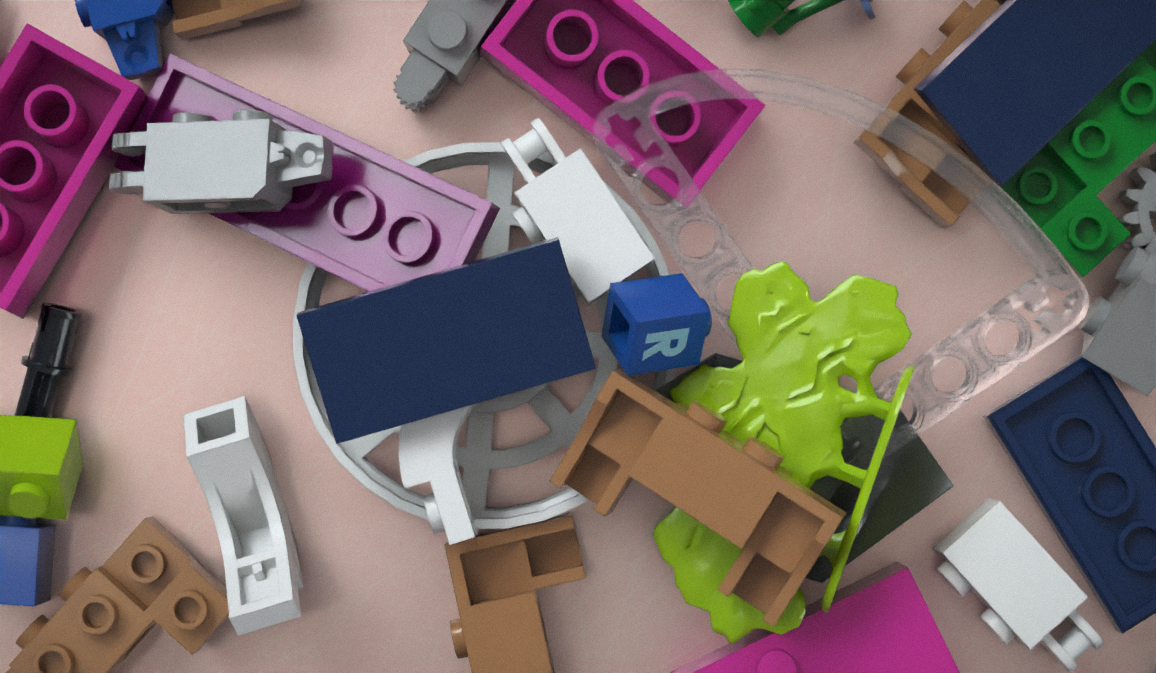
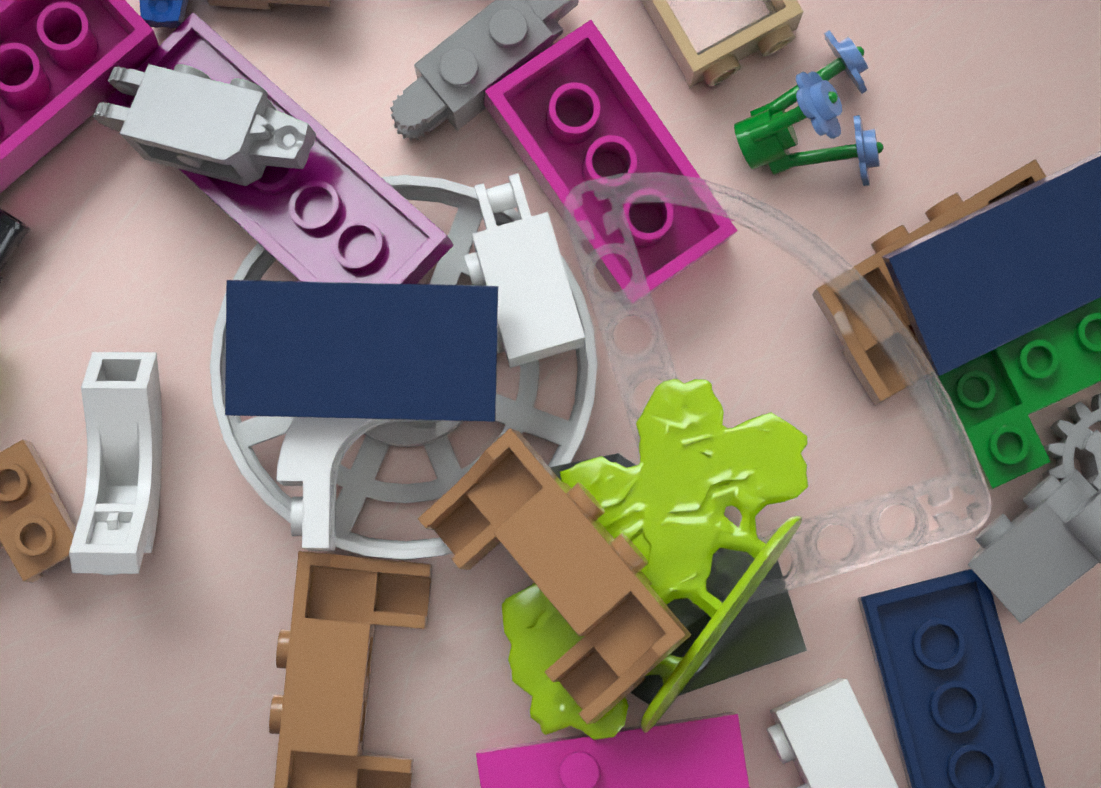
camera: 10 degrees right, 5 degrees down
blue brick [601,273,712,376] -> none

